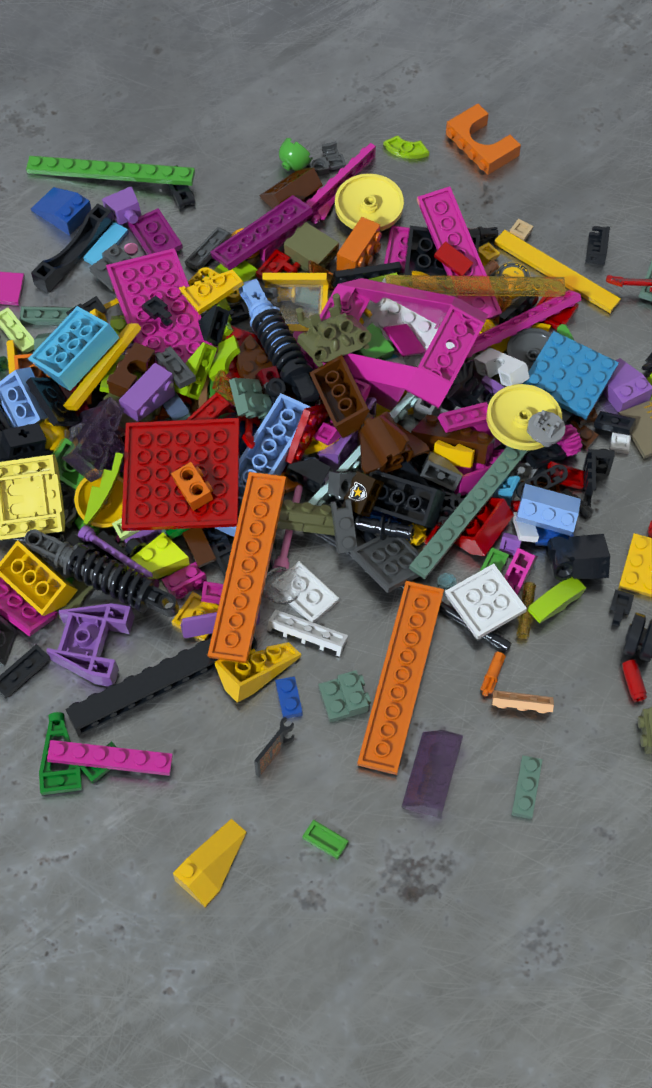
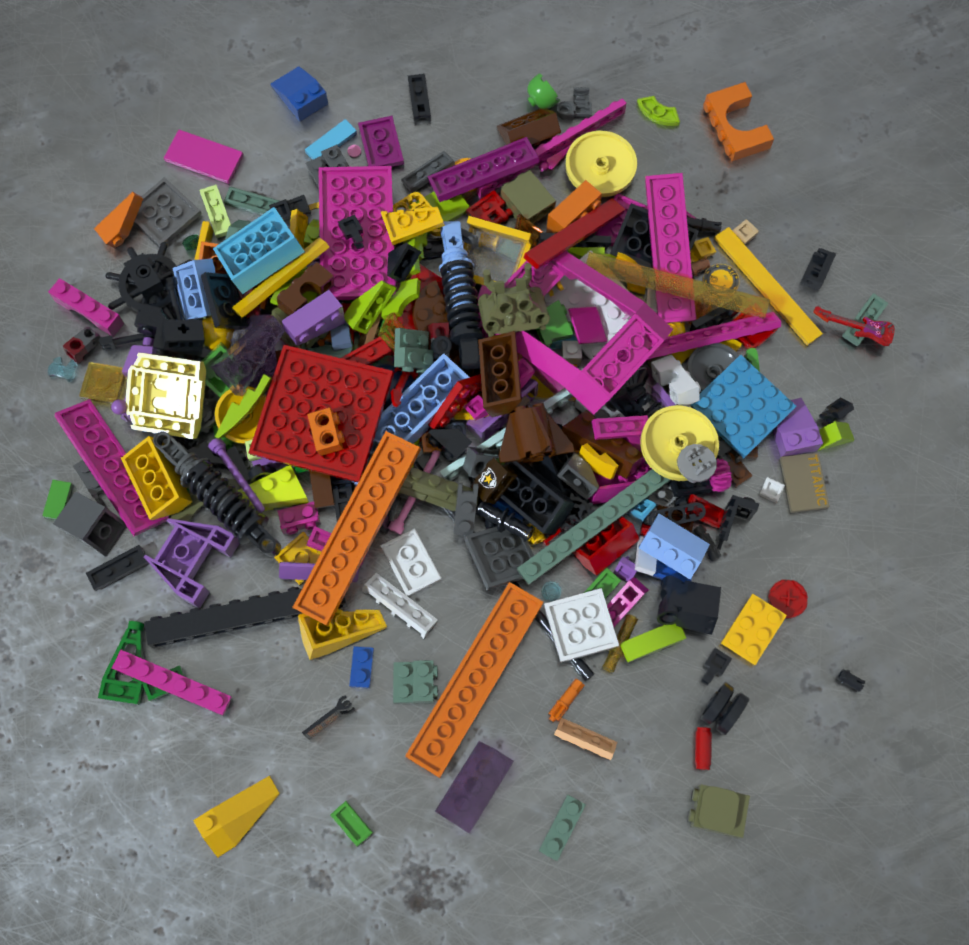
camera: 15 degrees right, 10 degrees up
bright green plate [26,156,195,186] -> none
black arch [31,203,113,293] -> none
medium lavender torso [102,186,142,225] -> none
dark grey plate [155,346,196,389] -> none
clear tile [264,567,302,605] -> none
red tile [434,241,473,278] -> none
black plate [594,411,636,436] -> none
none -> red tile [523,198,625,269]

